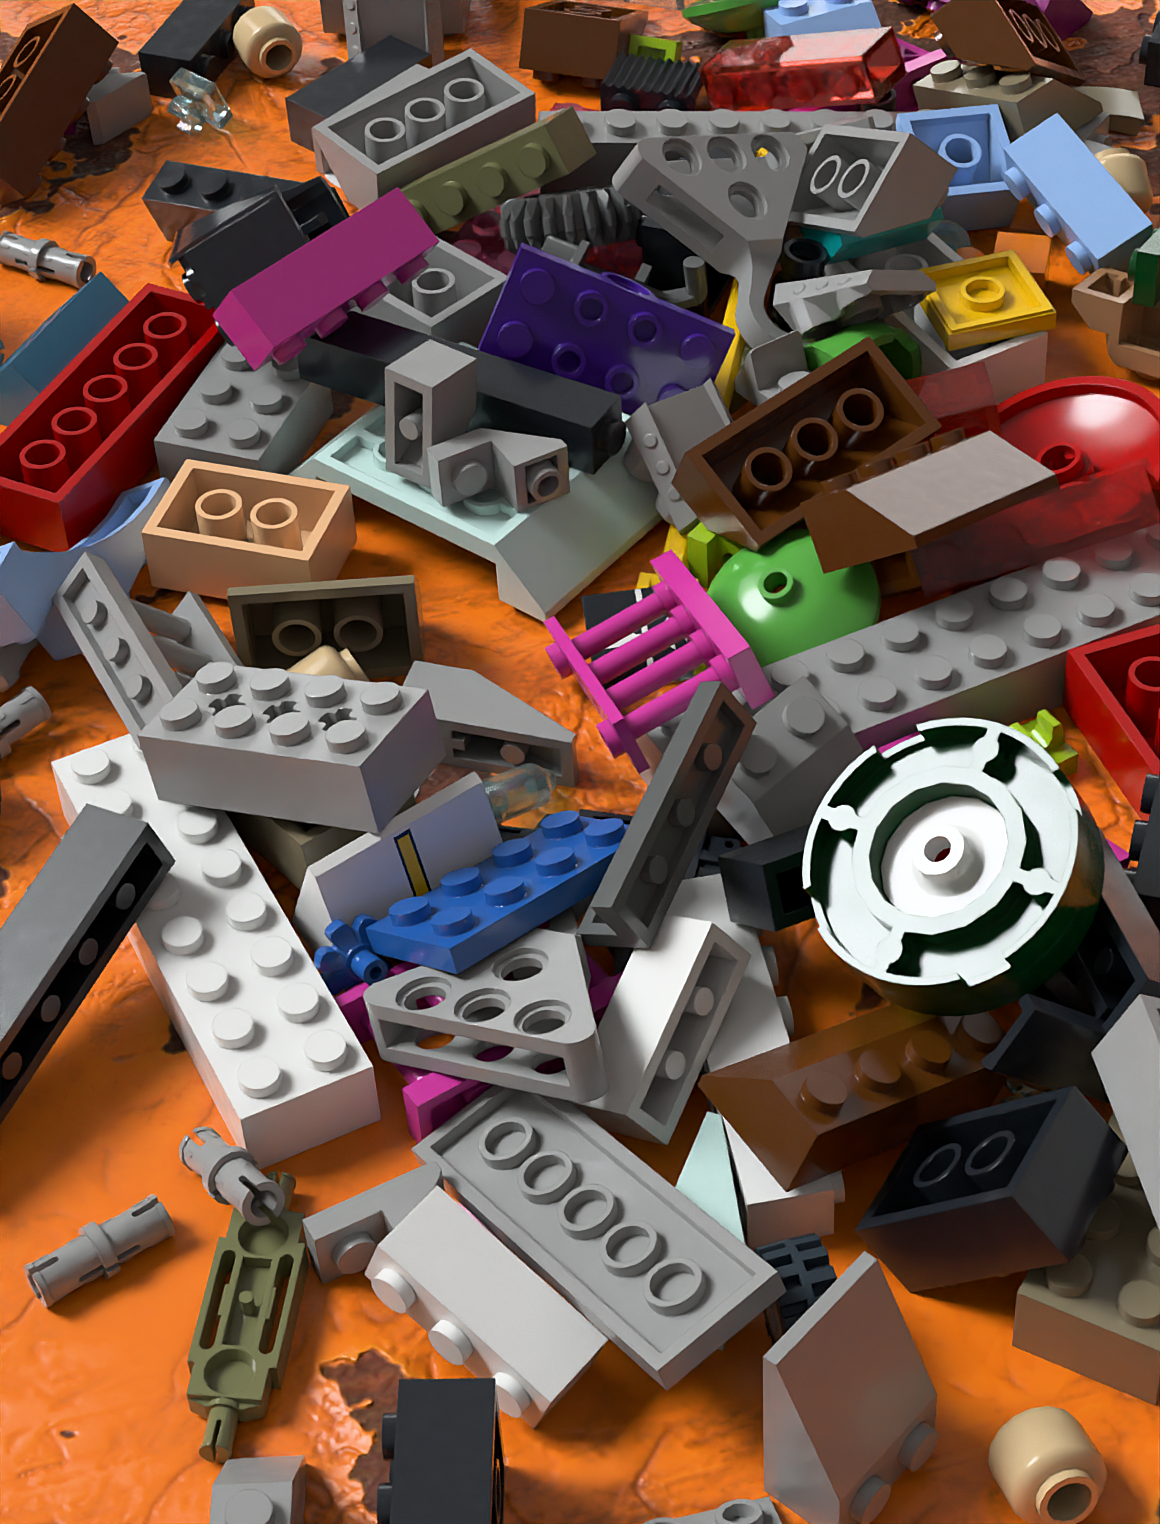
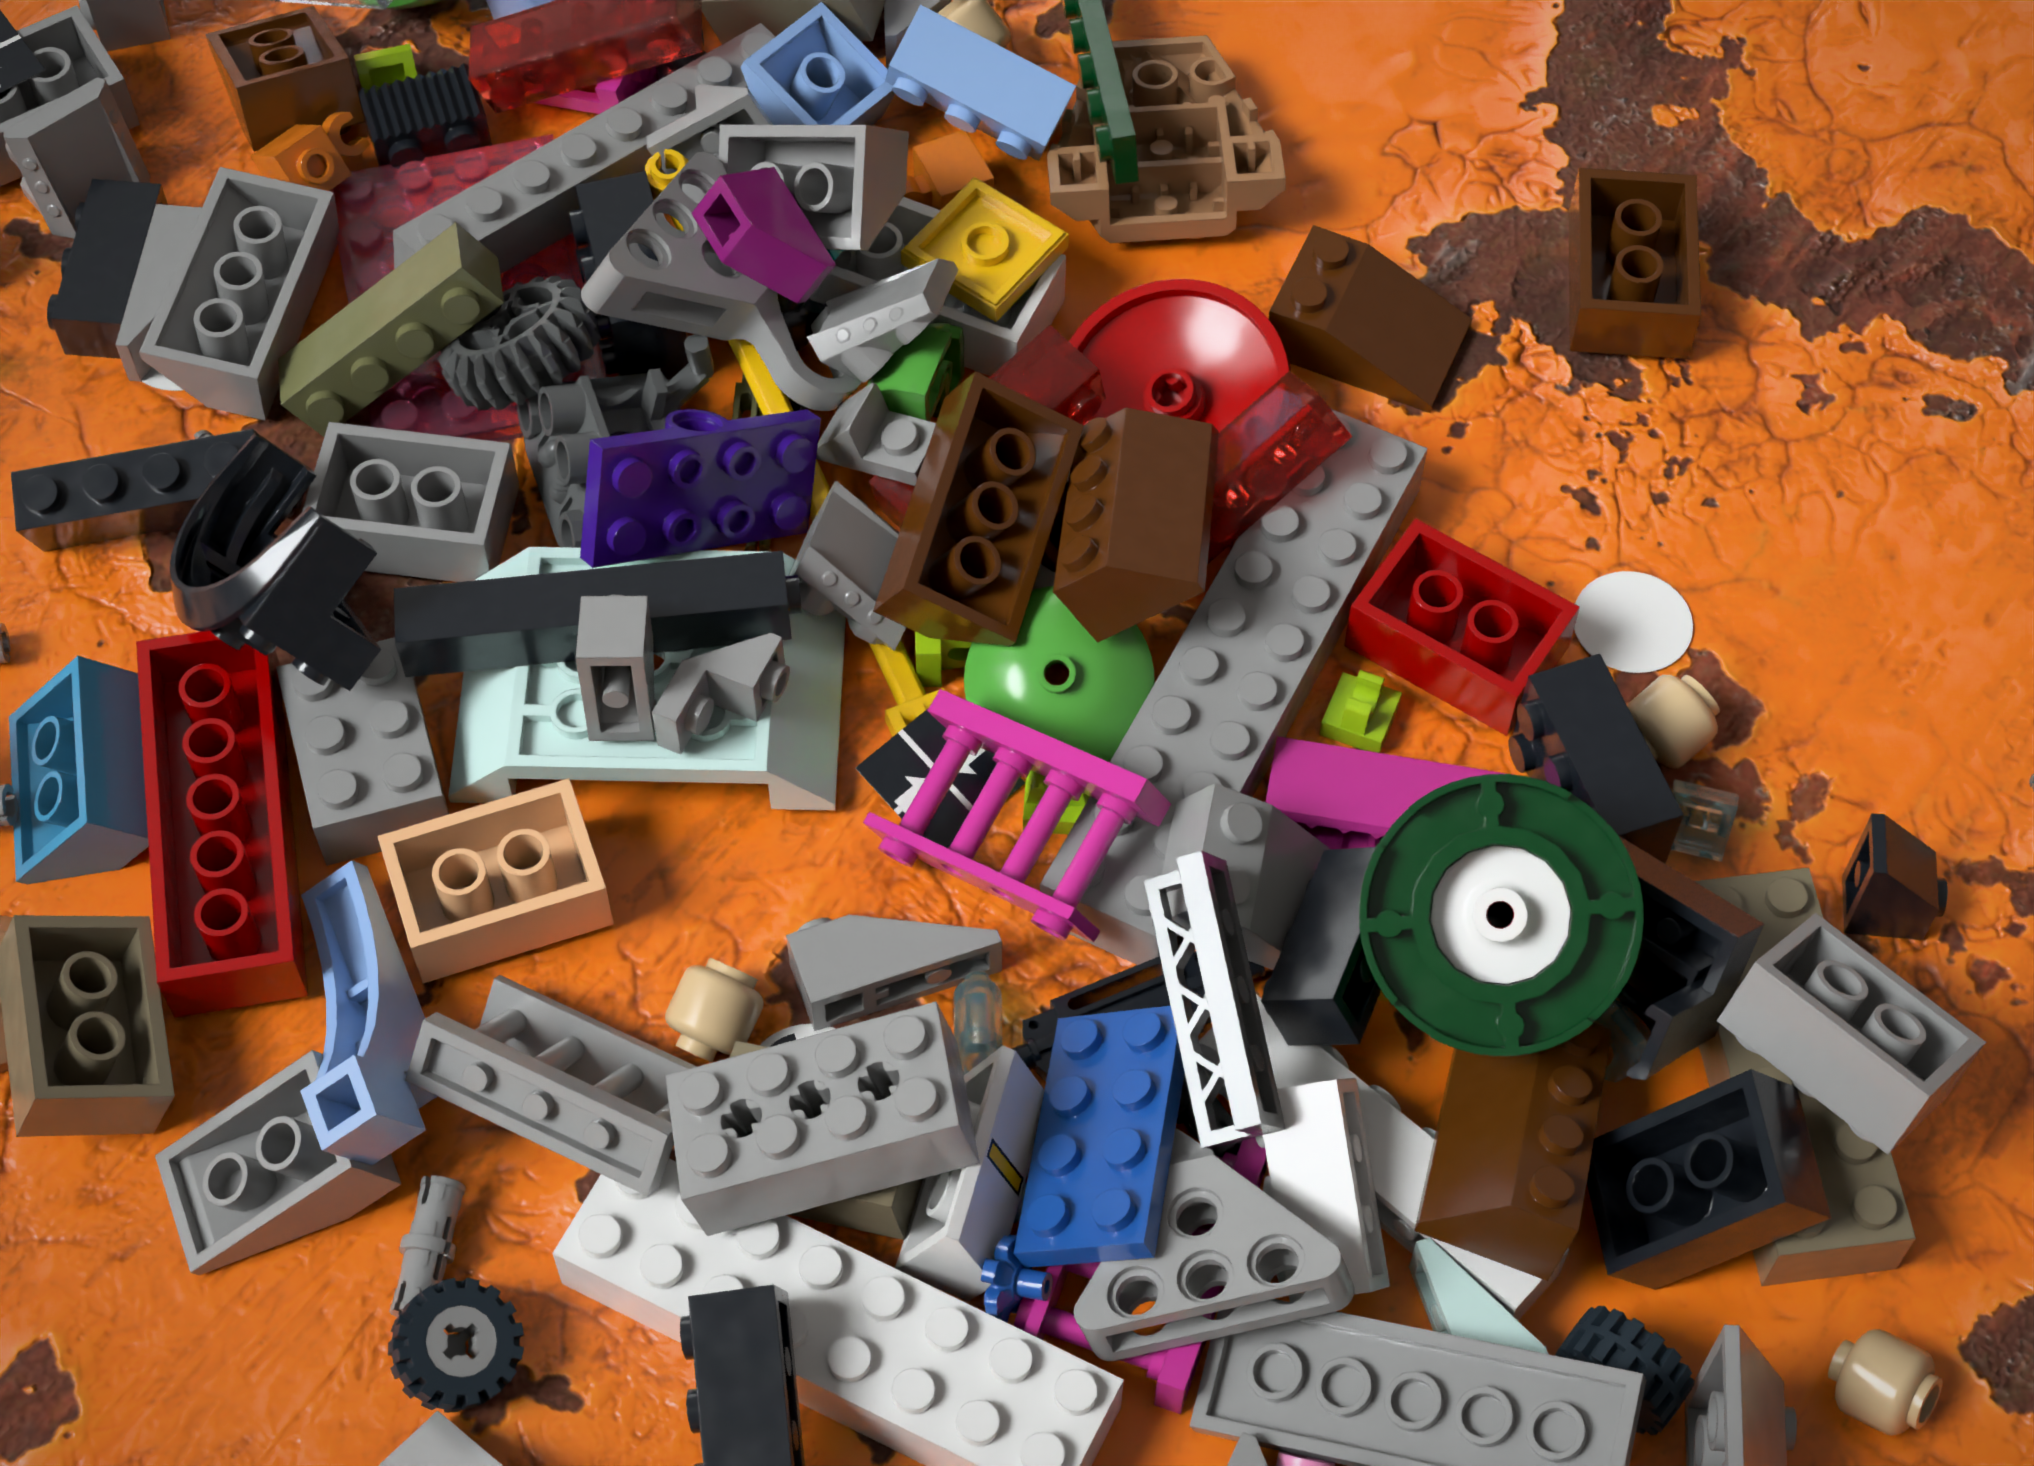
camera: 40 degrees left, 15 degrees up
dark pink brick [212,187,440,371] -> none
dark tan slope [227,575,425,678] -> none
none -> orange brick [251,112,369,191]
none -> magenta slope [691,167,836,303]

